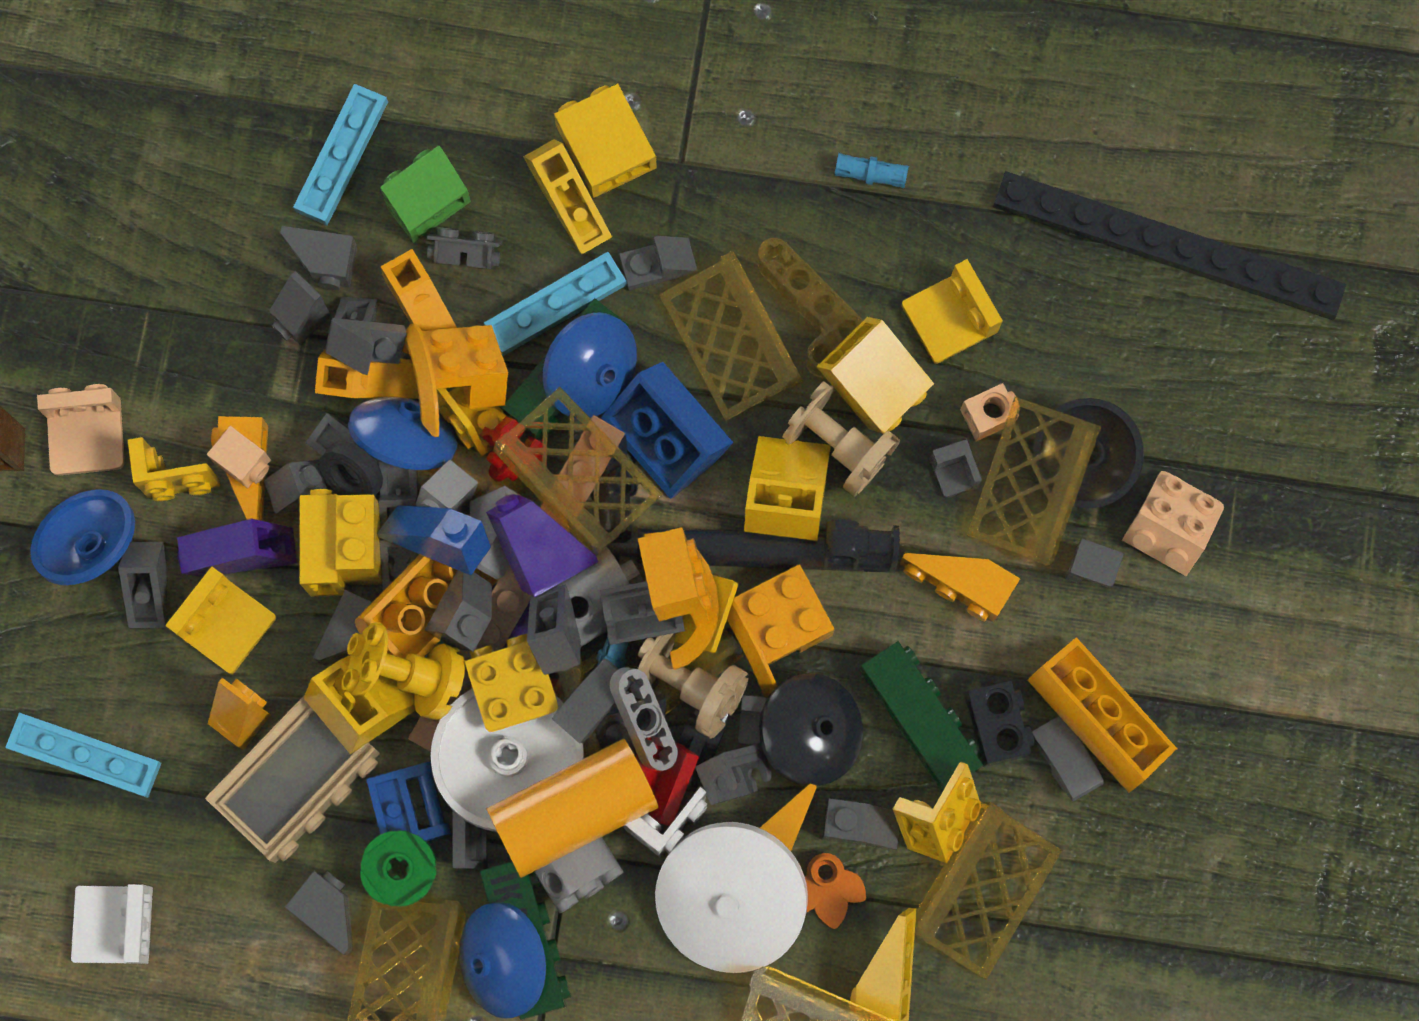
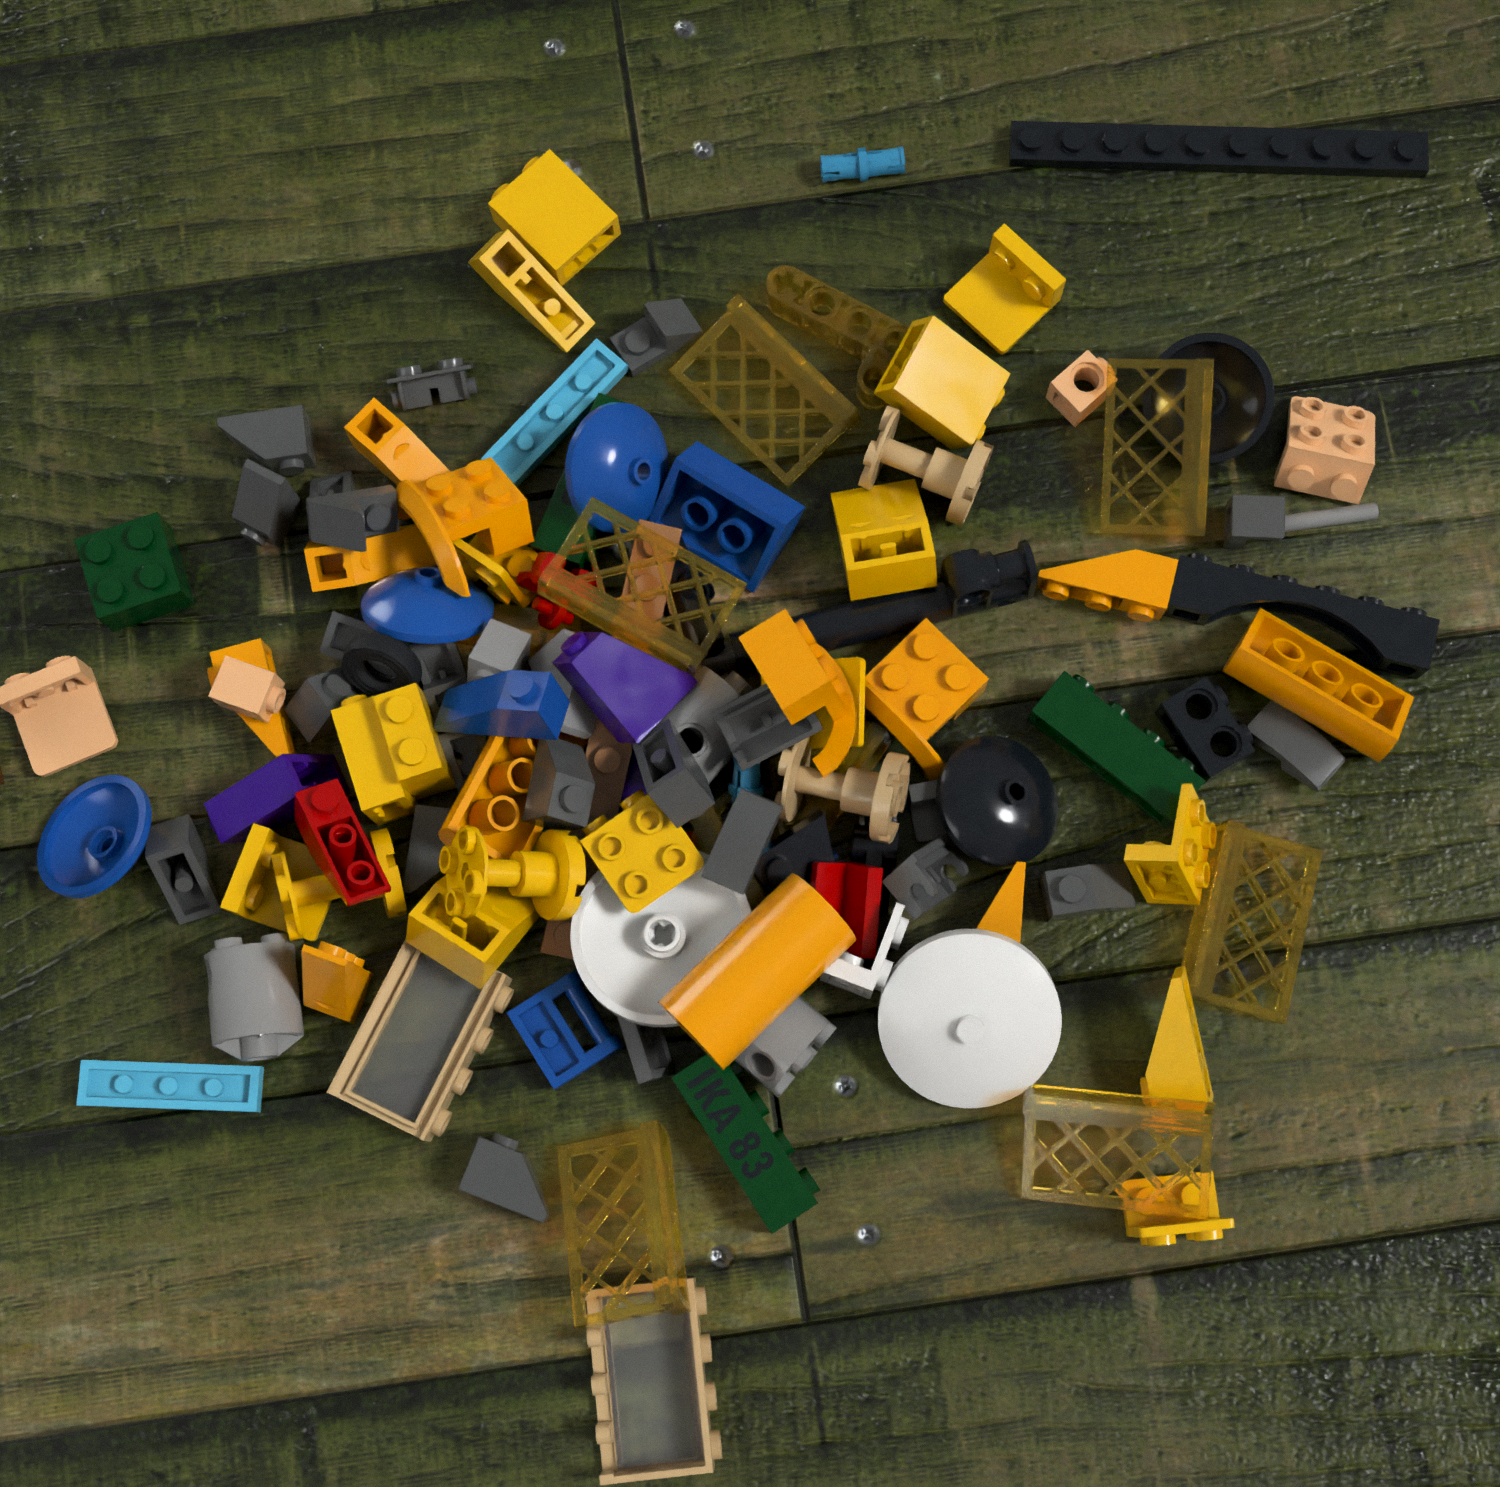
camera: 10 degrees left, 0 degrees up
white bracket [71,884,153,964] -> none
yellow bracket [128,437,220,501] -> none
medium azure plate [293,84,388,225] -> none
green plate [360,830,437,906] -> none
bright green slope [380,146,471,243] -> none
blue dish [459,902,546,1019] -> none
light grey beam [610,667,678,771] -> none
orange plate [804,853,866,929] -> none
dark grey panel [929,439,982,498] -> none
none -> dark green brick [74,512,195,632]
none -> light grey cylinder [204,933,304,1062]
none -> yellow piece [271,828,406,941]
none -> red slope [295,778,391,907]
none -> black arch [1163,553,1440,680]
none -> light grey bar [1285,502,1379,532]

